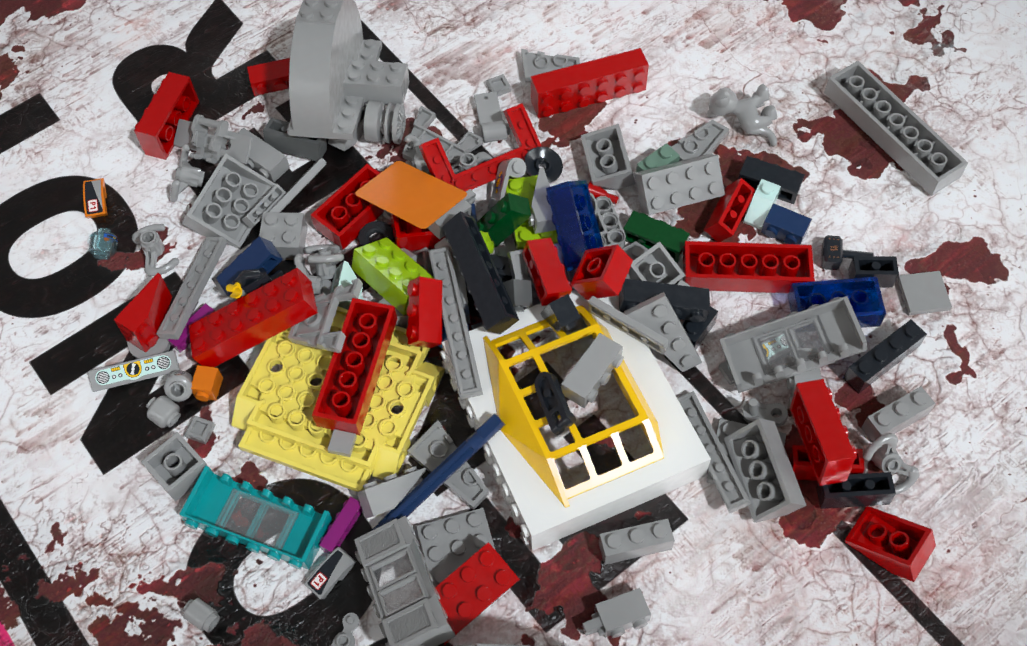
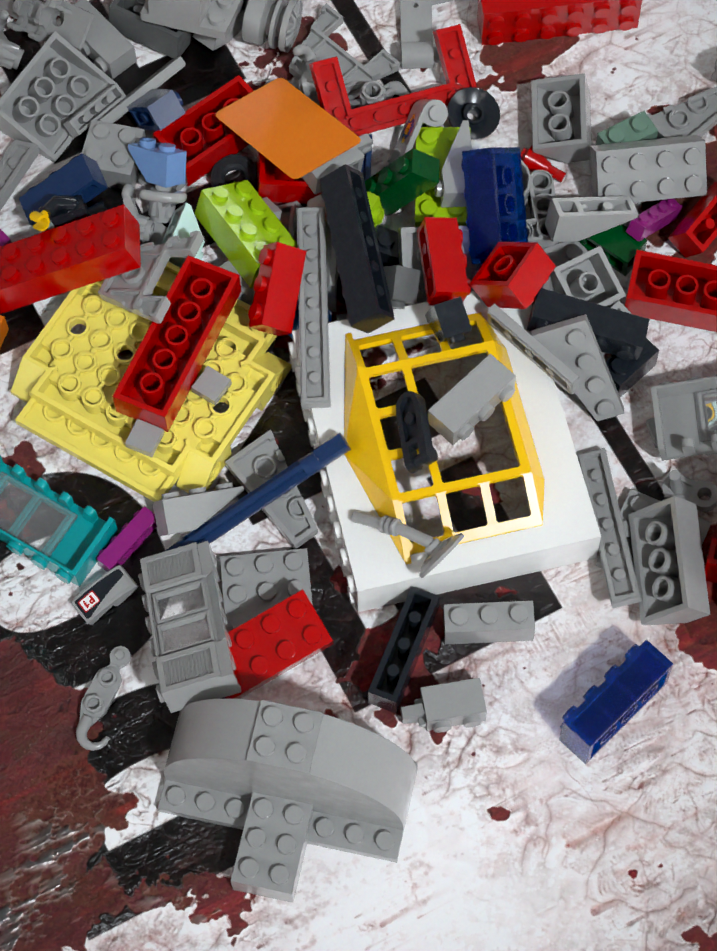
camera: 10 degrees right, 5 degrees up
none -> brick [127,89,186,131]
none -> medium blue slope [128,137,187,188]
none -> light grey tile [191,366,232,406]
none -> light grey dish [352,511,464,578]
none -> black brick [368,586,439,713]
none -> light grey slope [545,196,638,242]
none -> clear blue brick [559,639,673,765]
none -> magenta piece [626,199,682,242]

